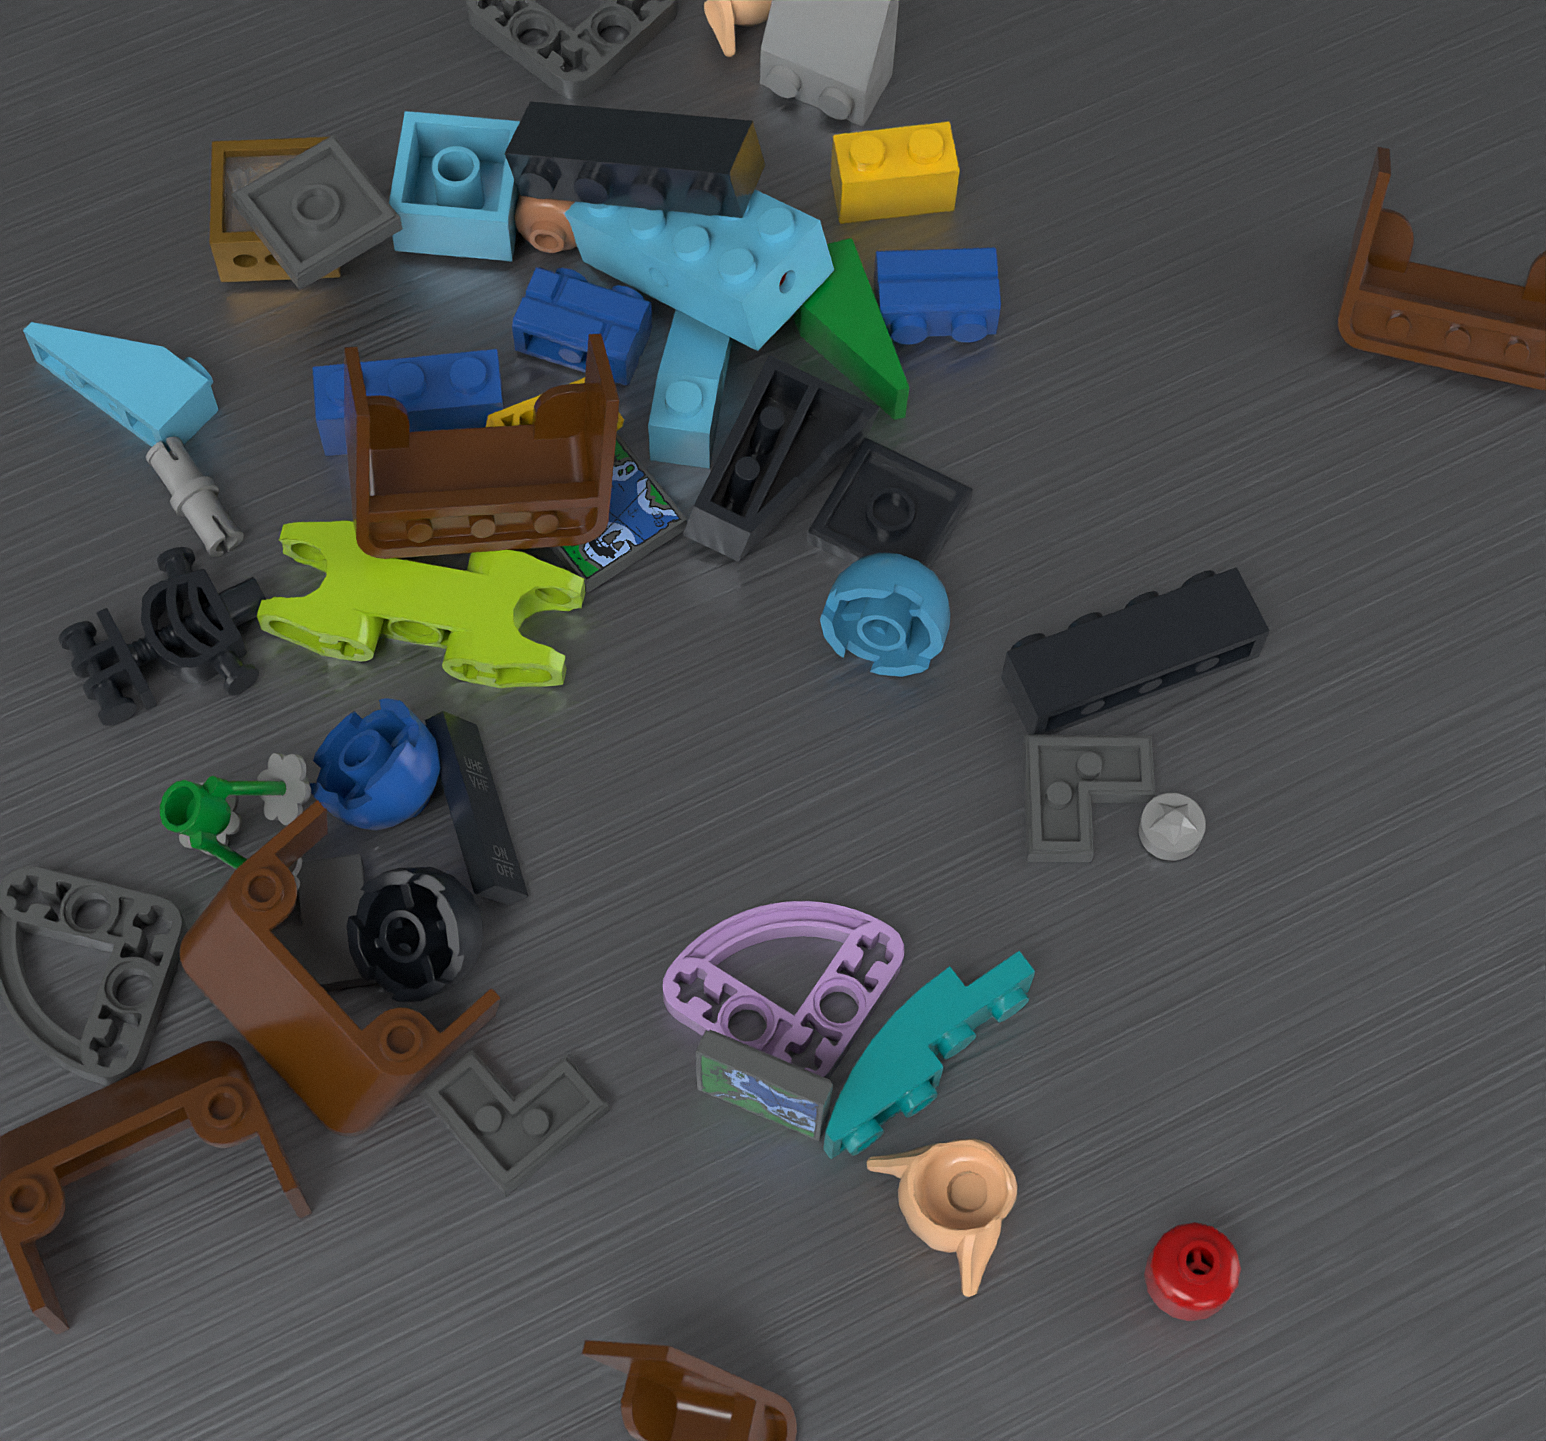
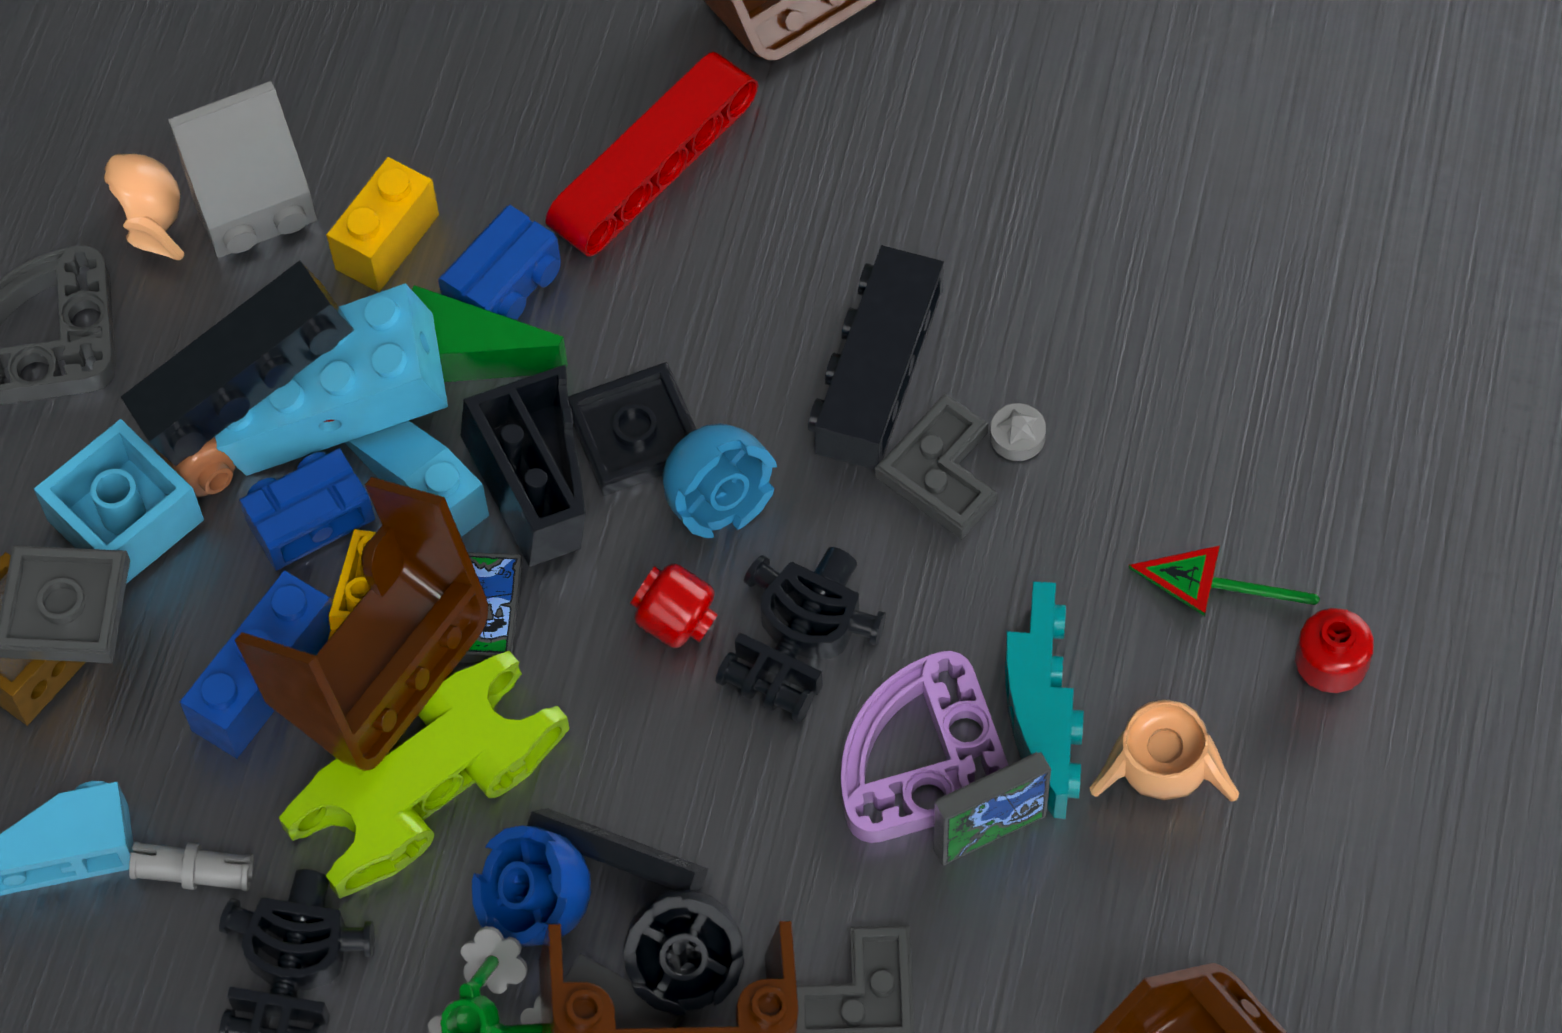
camera: 45 degrees left, 5 degrees down
none -> red beam [545,52,758,257]
none -> red head [630,563,718,649]
none -> black piece [716,547,886,723]
none -> piece [1129,545,1320,616]

